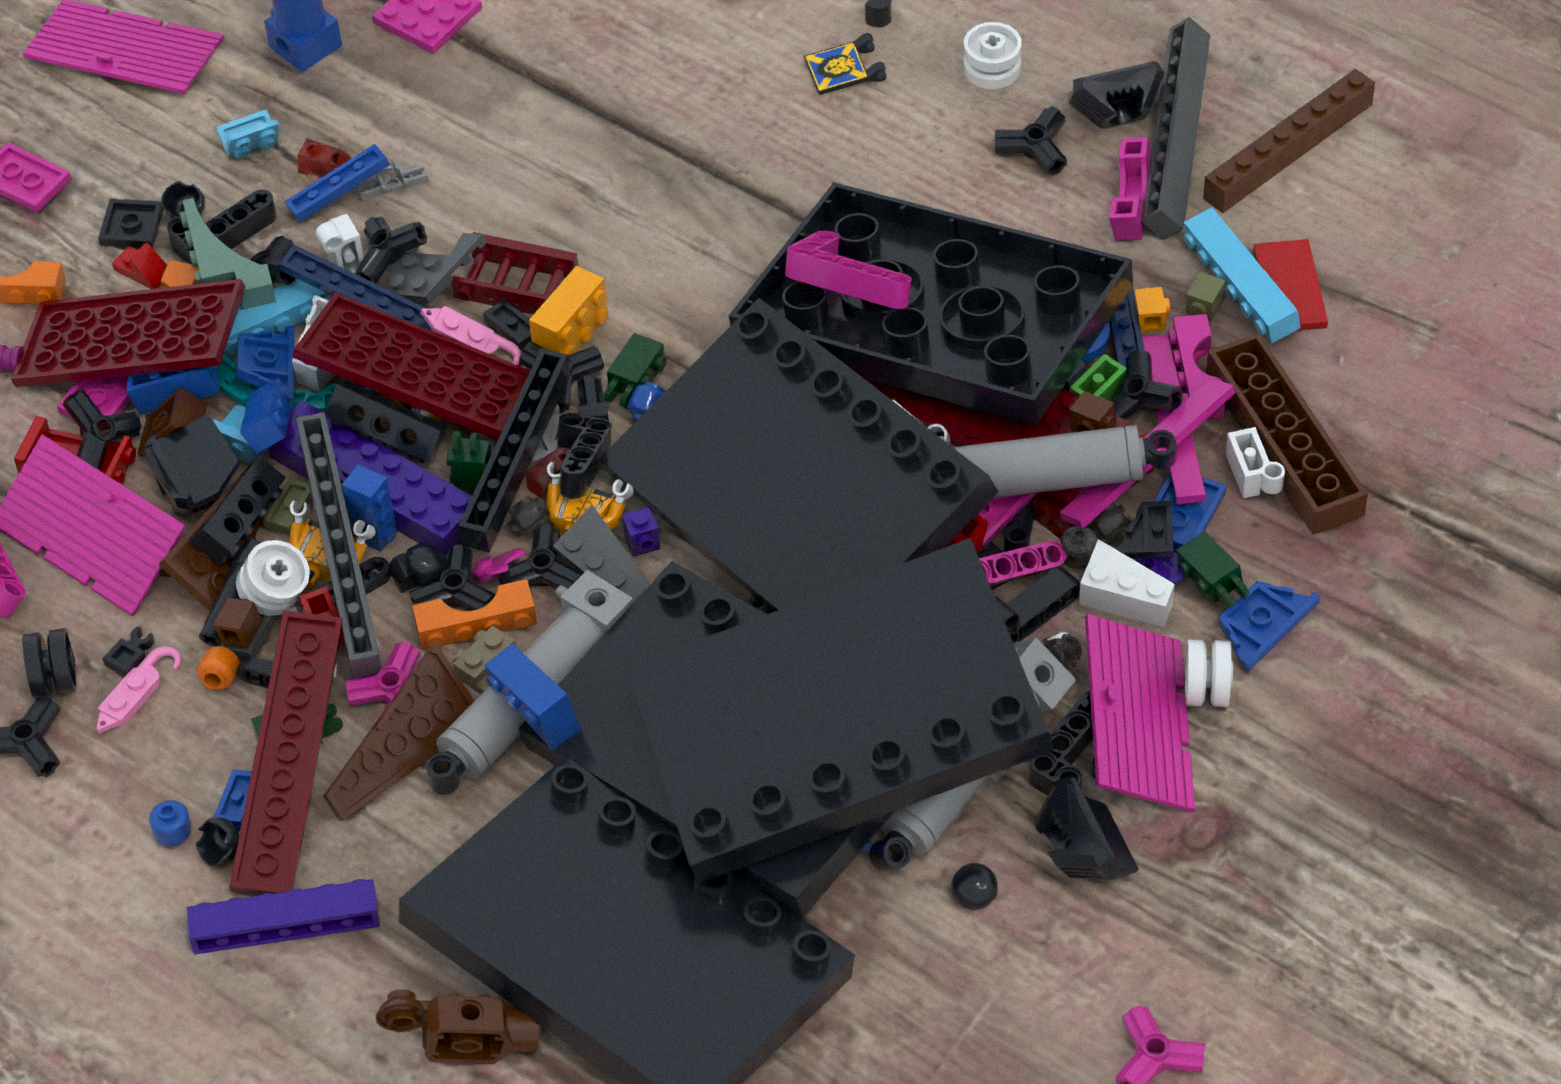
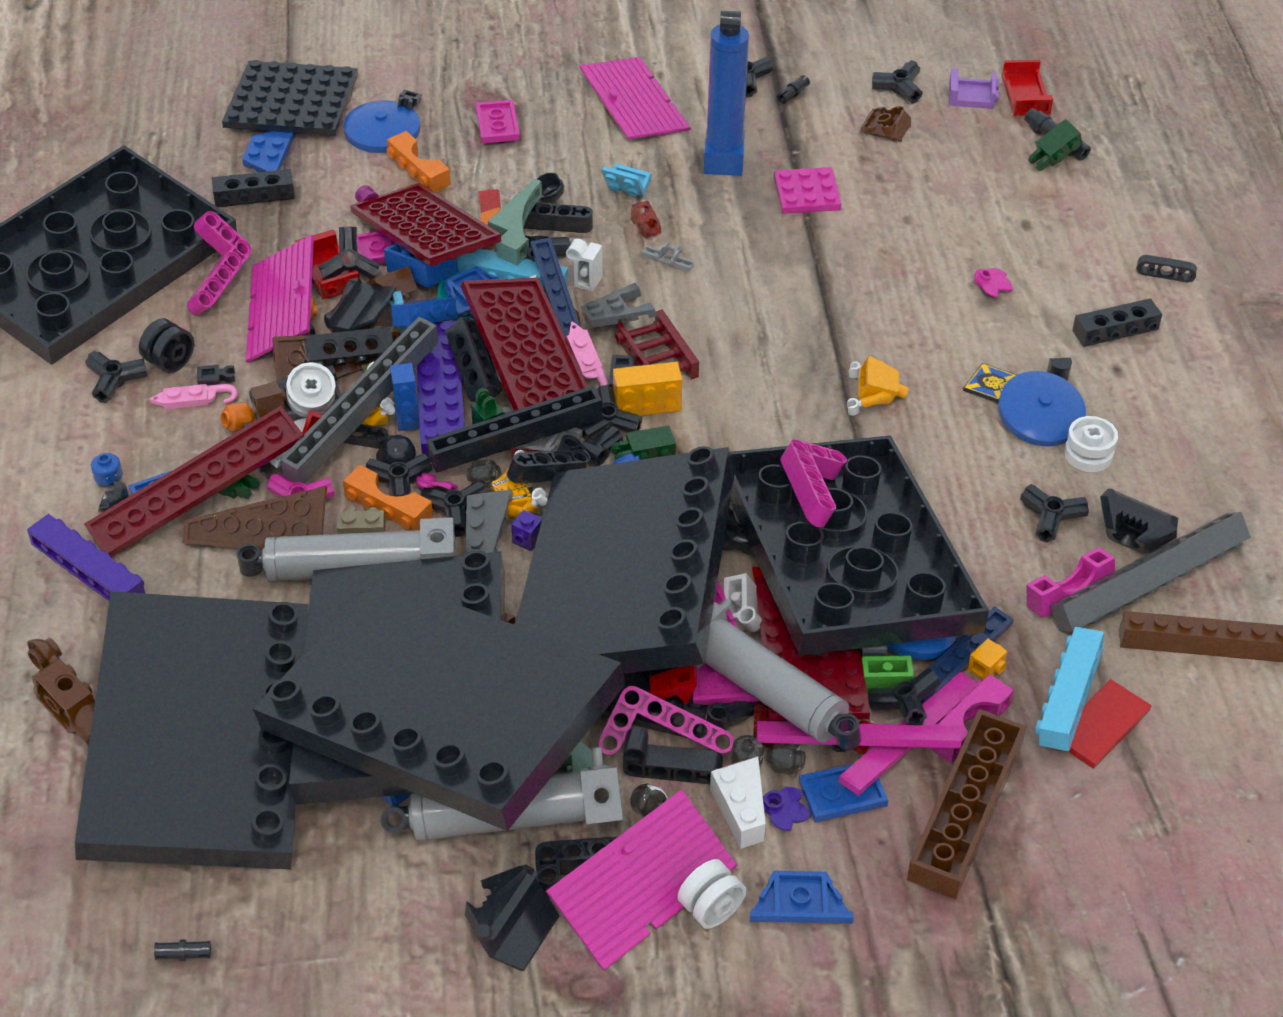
camera: 45 degrees right, 5 degrees down
black plate [98,198,164,248] -> none
blue plate [284,144,390,223] -> none
black piece [355,217,427,284] -> none
blue wedge [484,643,581,751] -> none
black hair [951,863,998,910] -> none
reddish brown brick [1069,391,1117,432] -> none
black wing [1116,501,1173,558] -> none
dark green hinge [1176,531,1250,608] -> none
olive brick [1185,271,1226,321] -> none
white hinge [1226,427,1285,498] -> none
none -> light orange torso [847,356,909,416]
none -> blue dish [998,371,1086,446]

